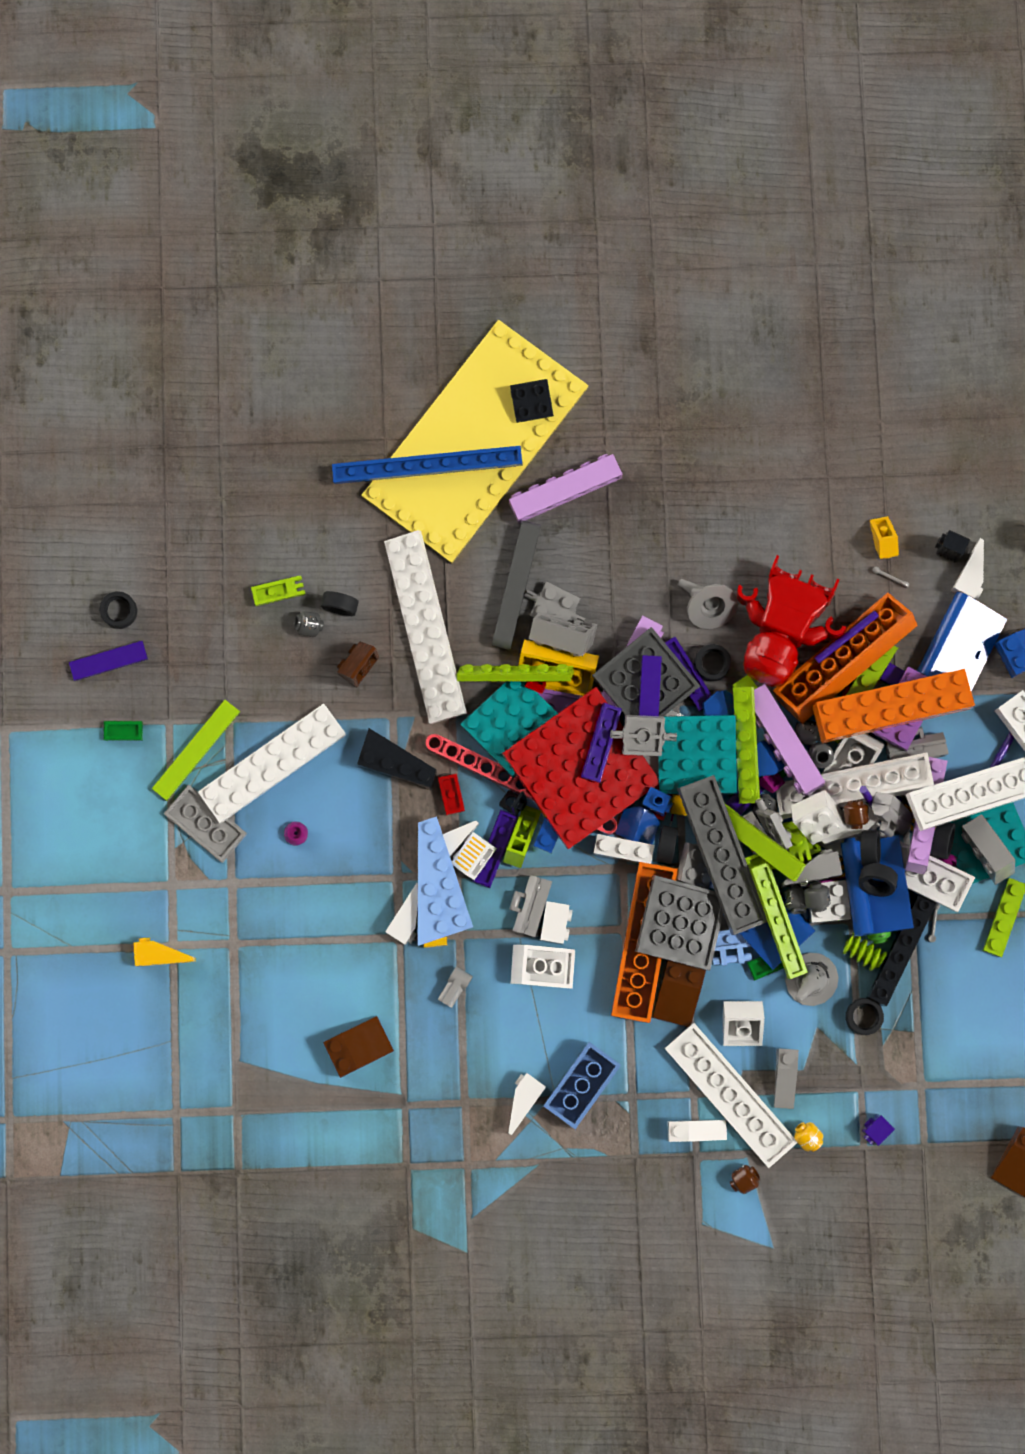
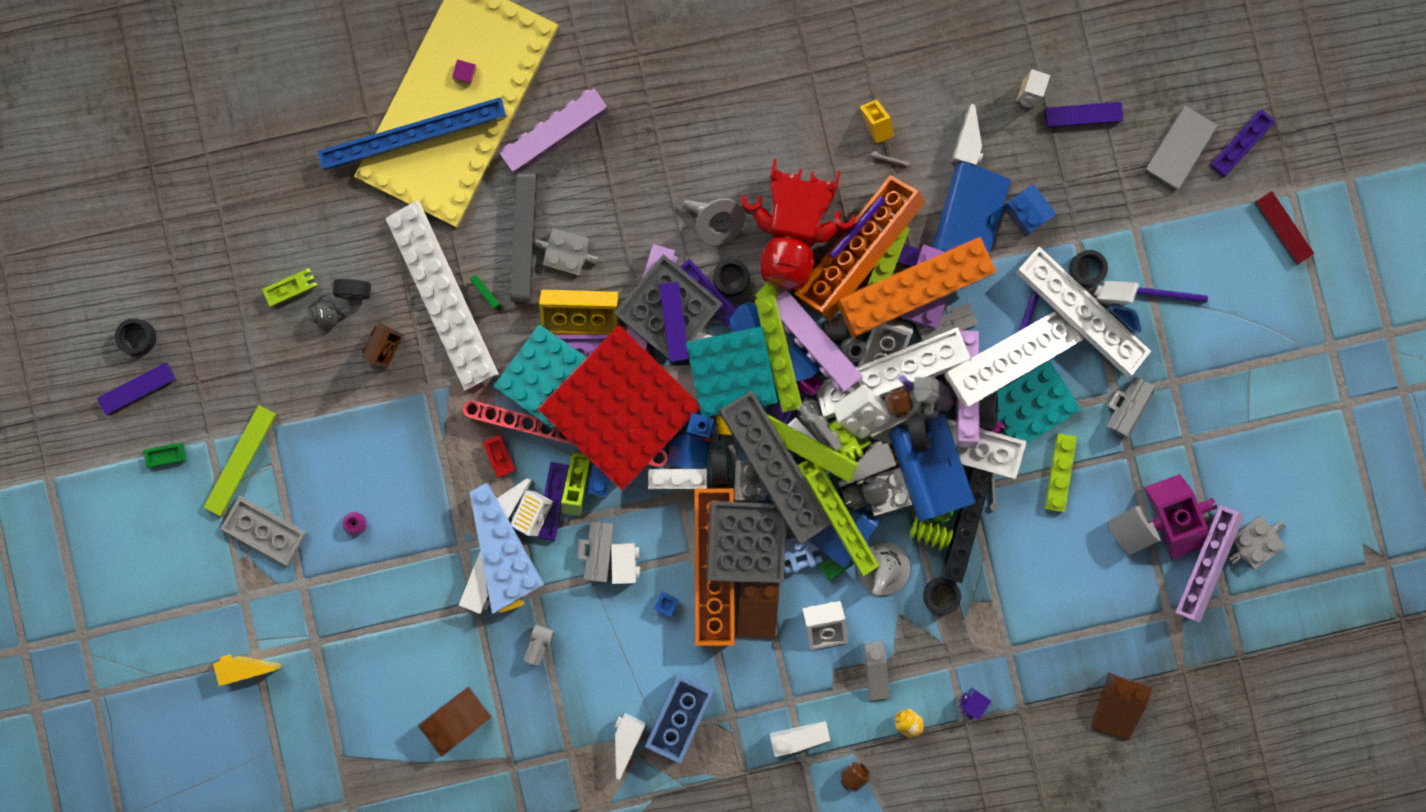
camera: 15 degrees left, 5 degrees up
white plate [198,704,346,824] -> none
black wedge [357,728,437,790] -> none
lime plate [457,664,574,681] -> none
black bracket [499,790,527,816] -> none
black hinge [510,379,554,423] -> none
white slope [510,945,575,989] -> none
red tile [525,681,546,694] -> none
light grey wedge [529,613,598,656] -> none
dark purple tile [581,703,622,783] -> none
light grey plate [610,715,677,756] -> none
white plate [664,1023,797,1168] -> none
black tyre [859,863,898,897] -> none
black brick [935,530,970,563] -> none
light grey wedge [961,814,1015,885] -> none
none -> magenta tile [452,59,477,84]
none -> green tile [470,274,502,310]
none -> blue plate [653,591,679,617]

